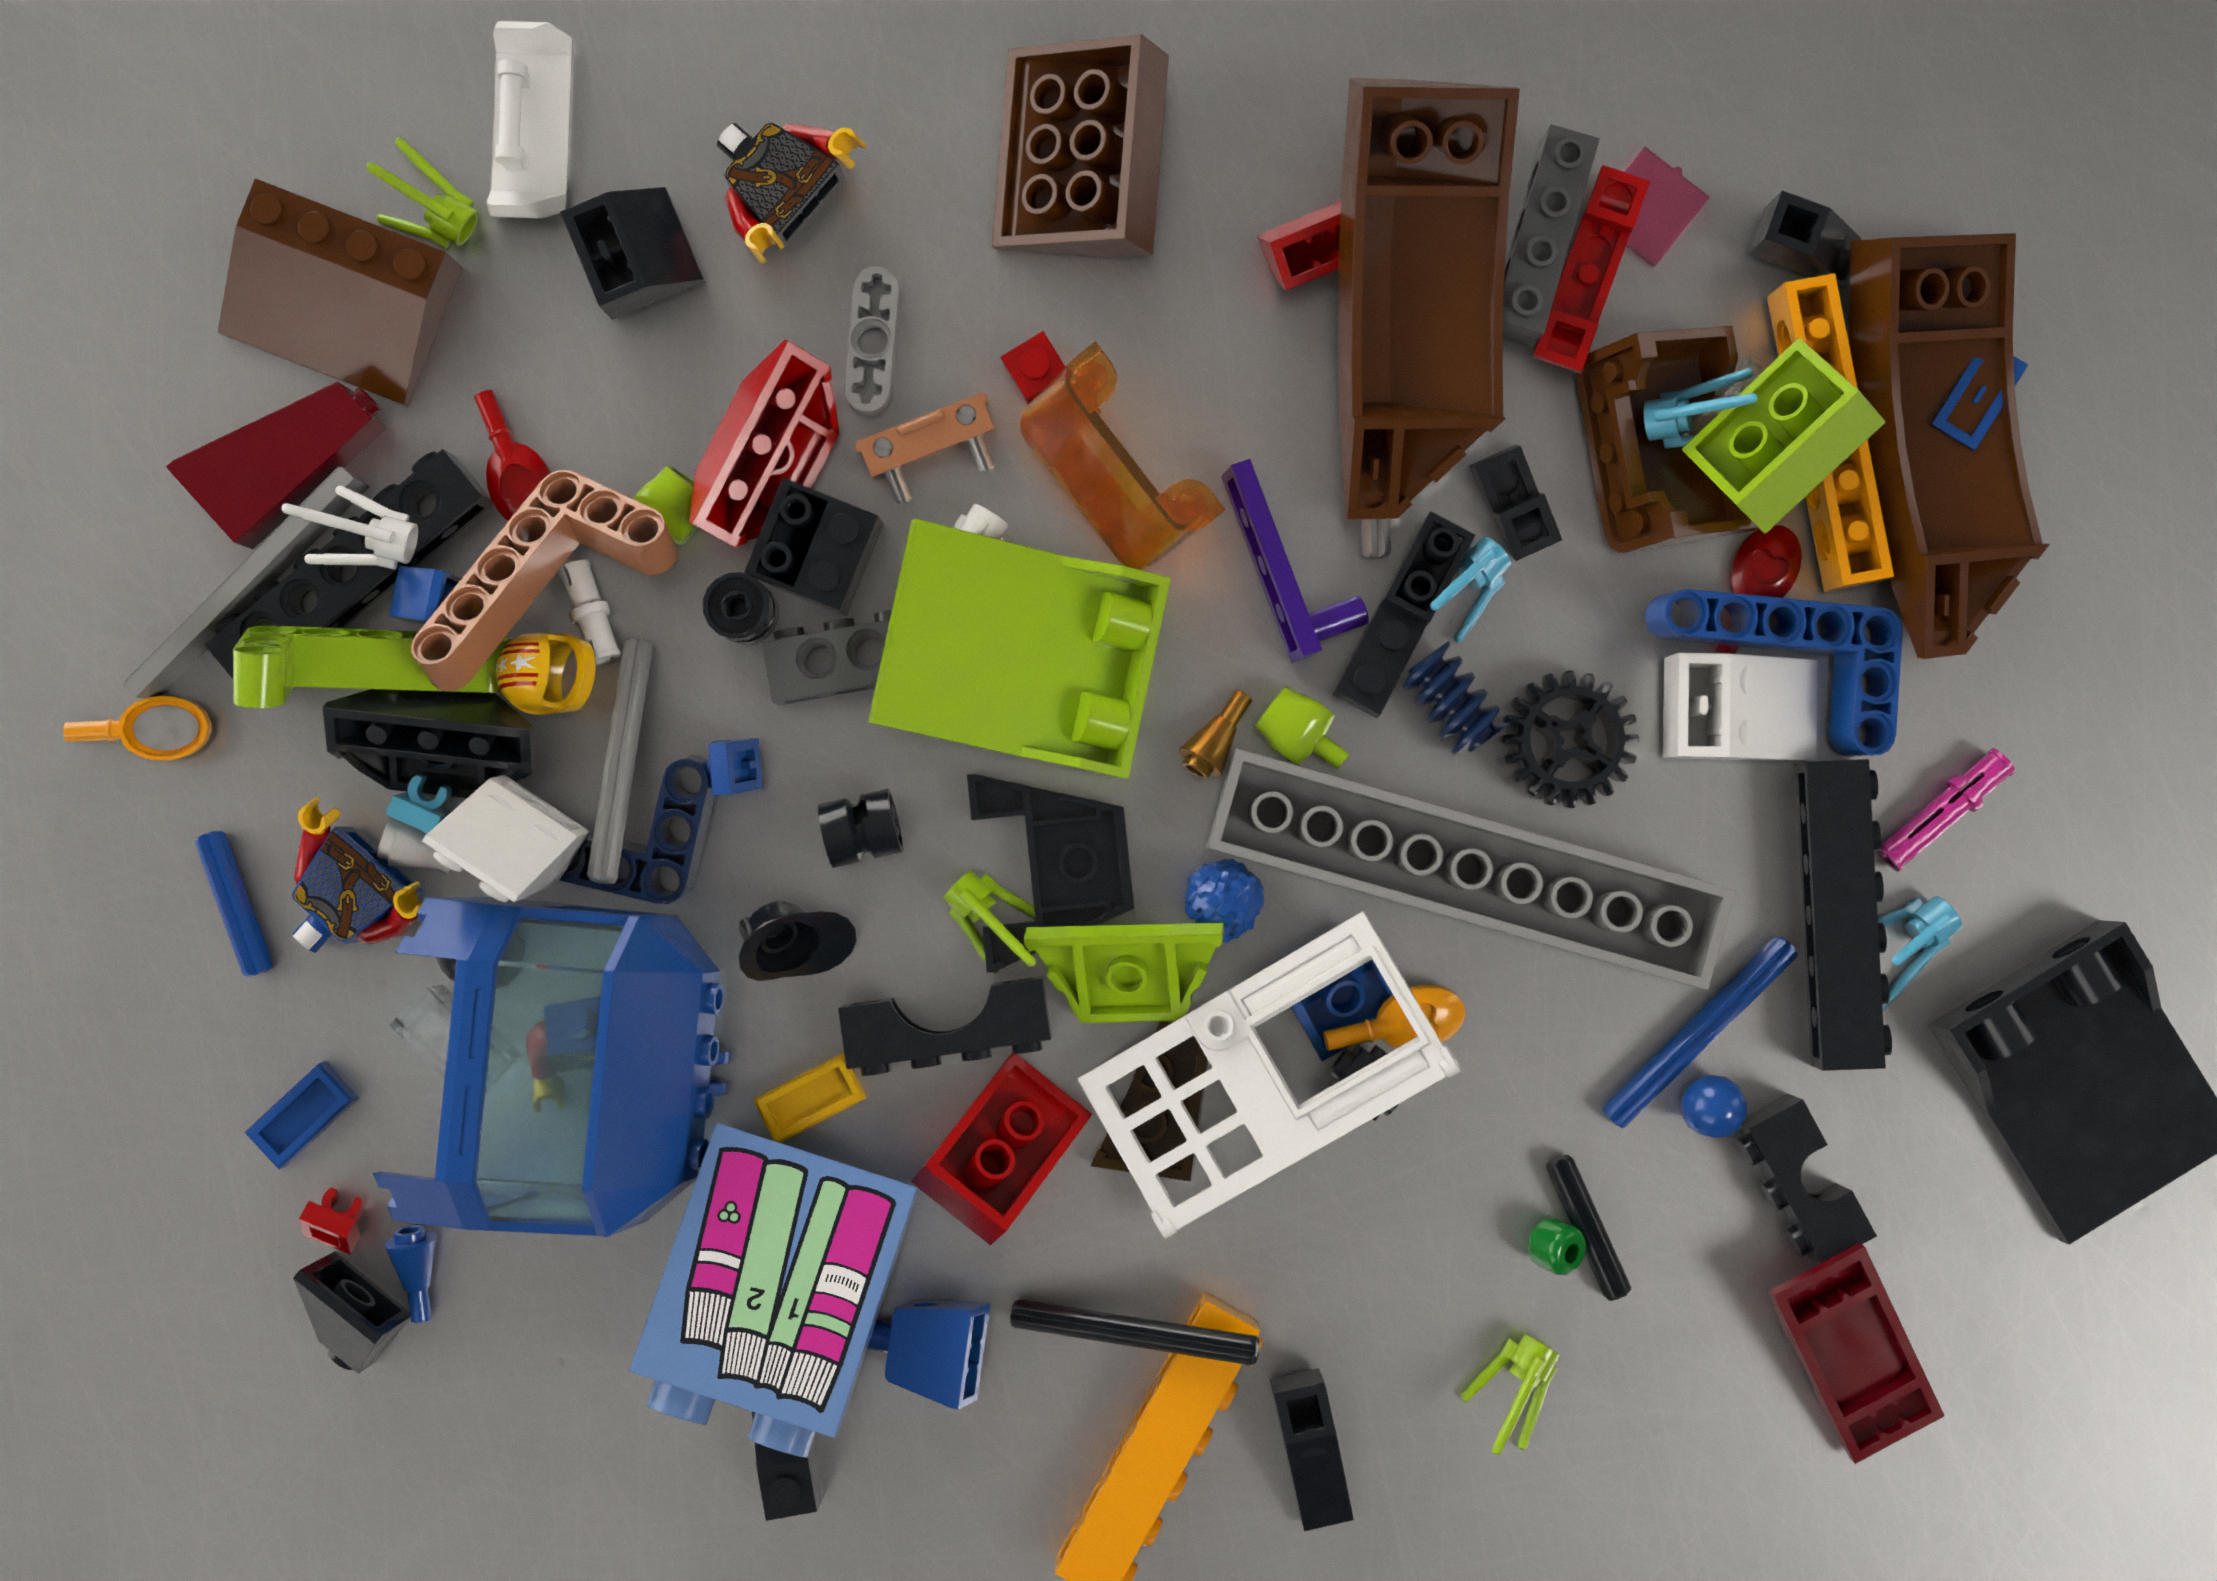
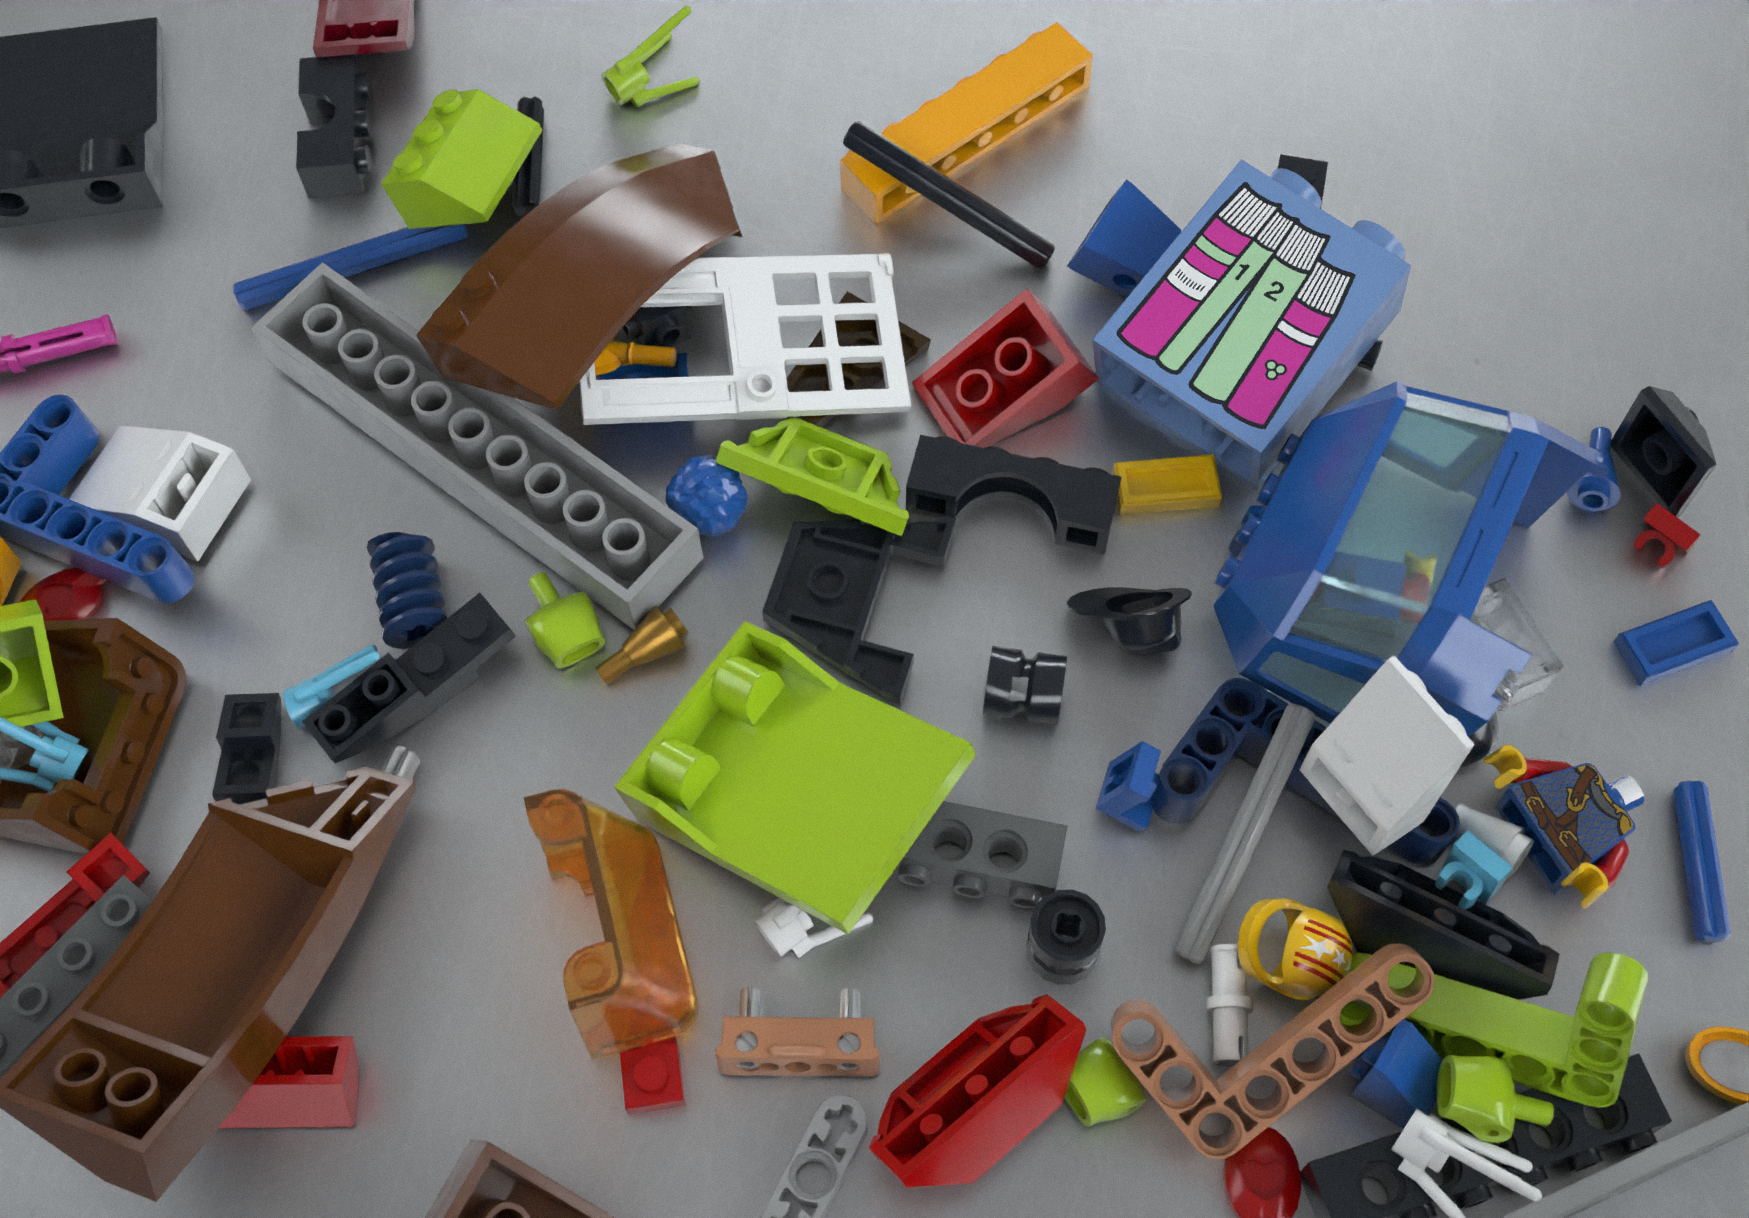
camera: 155 degrees left, 25 degrees down
black slope [744,477,884,617] -> none
lime plant [943,870,1036,974] -> none
dark purple piece [1221,459,1369,663] -> none
black slope [1269,1368,1354,1531] -> none
black gear [1499,670,1639,808] -> none
green piece [1528,1218,1586,1275] -> none
blue piece [1681,1075,1747,1138] -> none
black brick [1795,759,1892,1071] -> none
medium azure plant [1878,896,1962,1011] -> none
none -> lime slope [381,89,543,229]
none -> reddish brown slope [416,143,743,410]
none -> lime piece [1437,1055,1554,1143]

